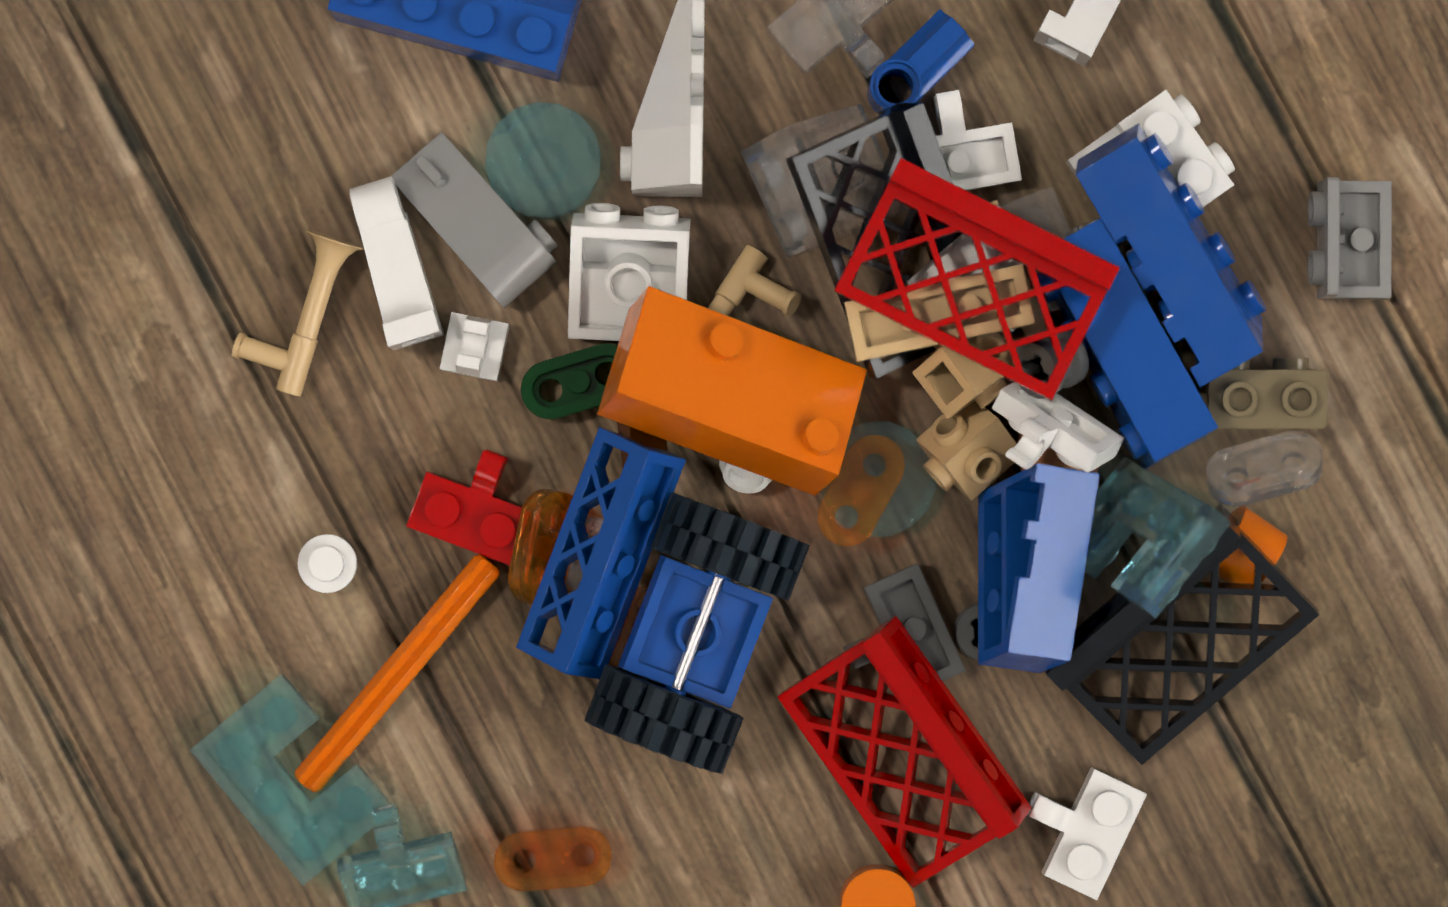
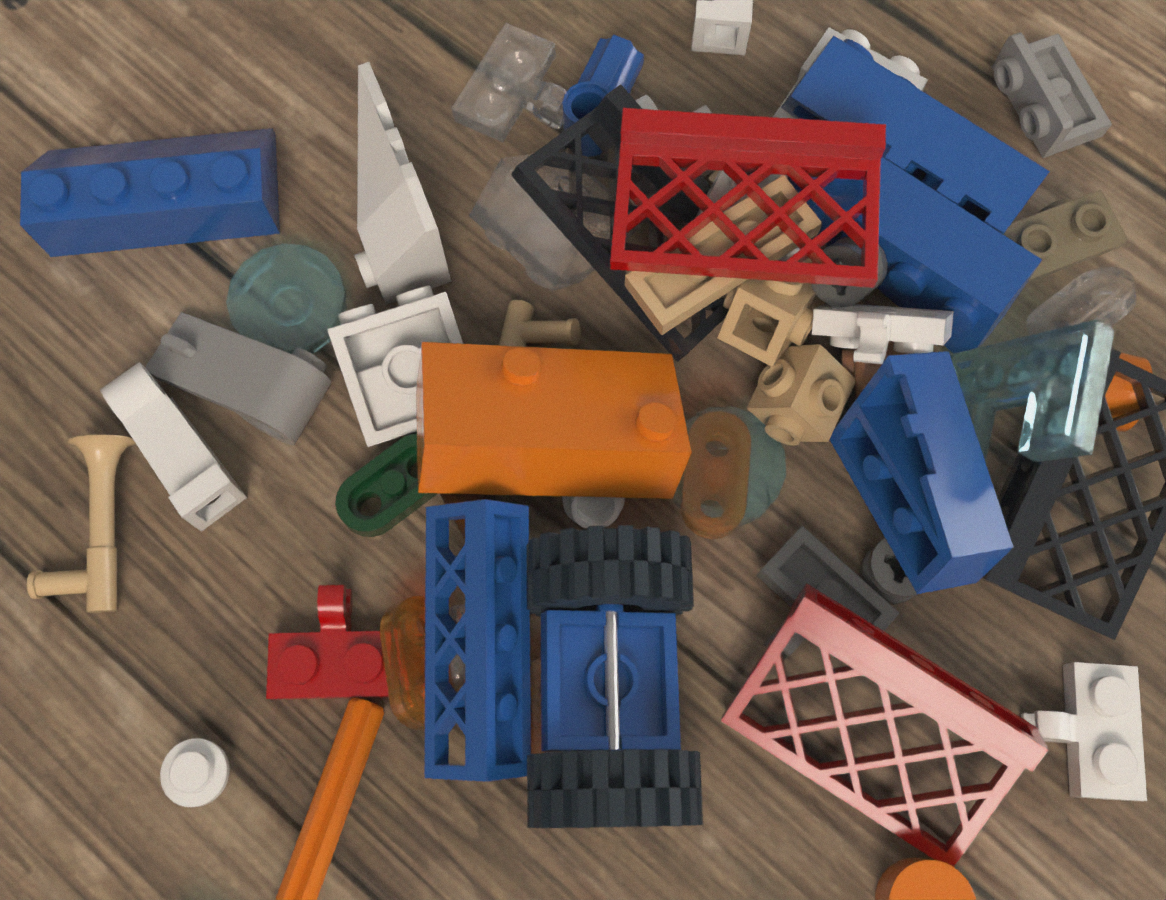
camera: 20 degrees left, 15 degrees down
white tile [440,312,510,382] -> none

